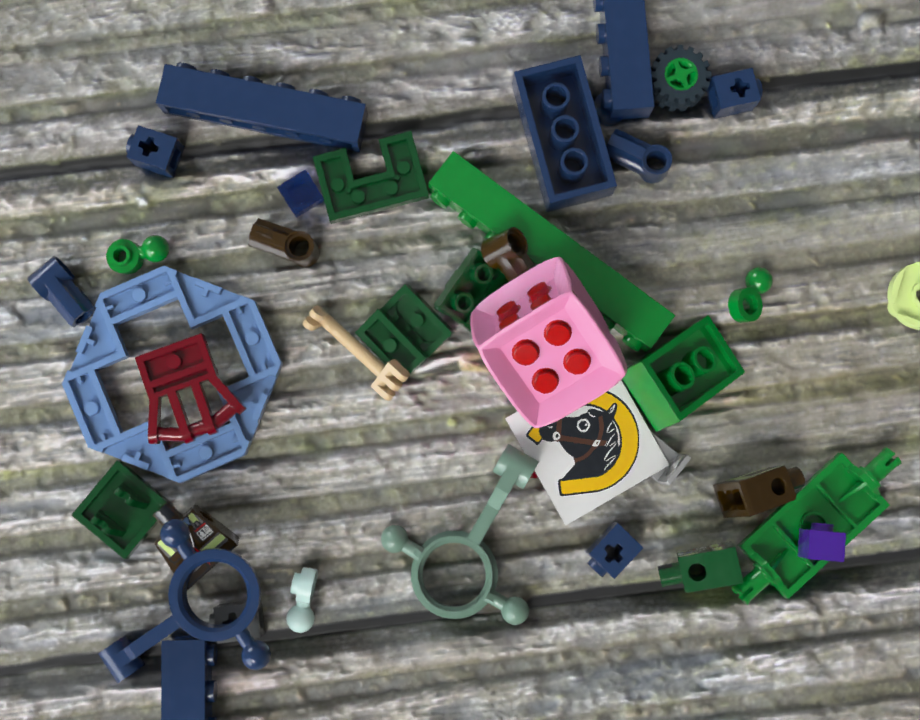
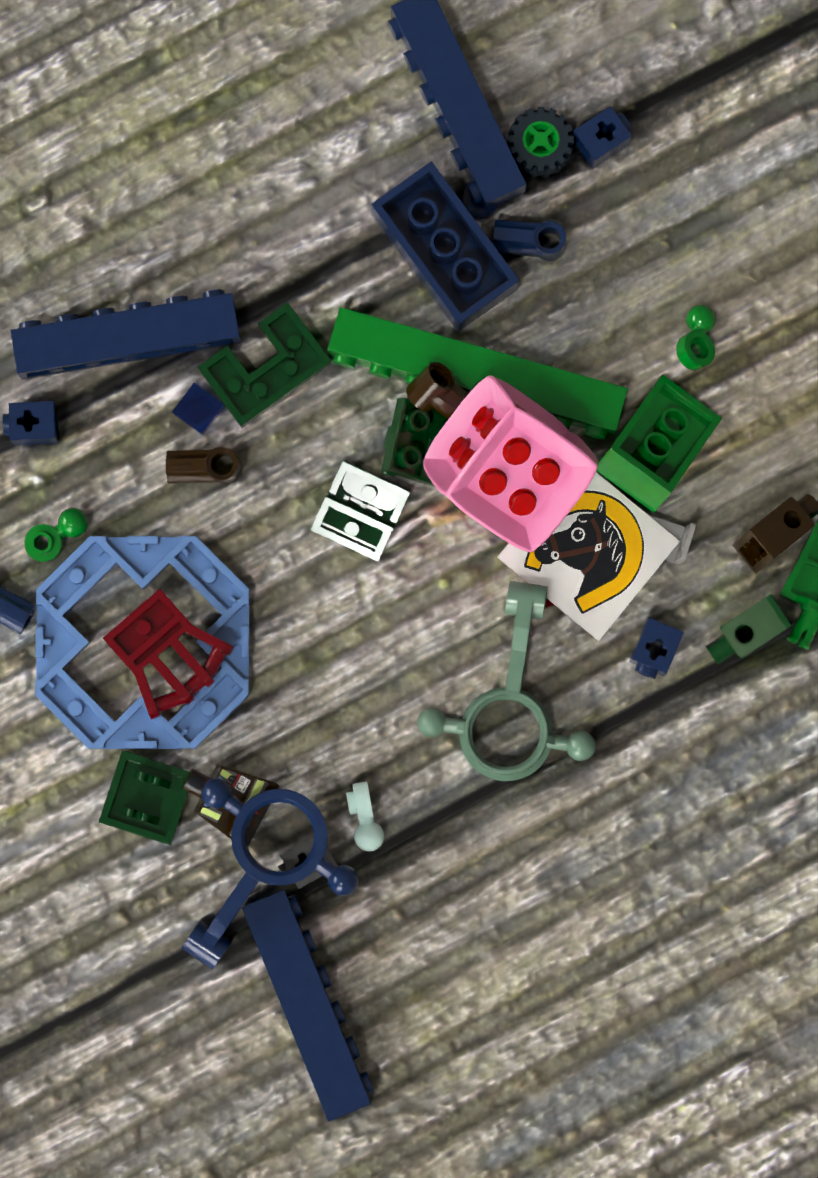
camera: 20 degrees left, 0 degrees up
tan hinge [303,305,410,401] -> none

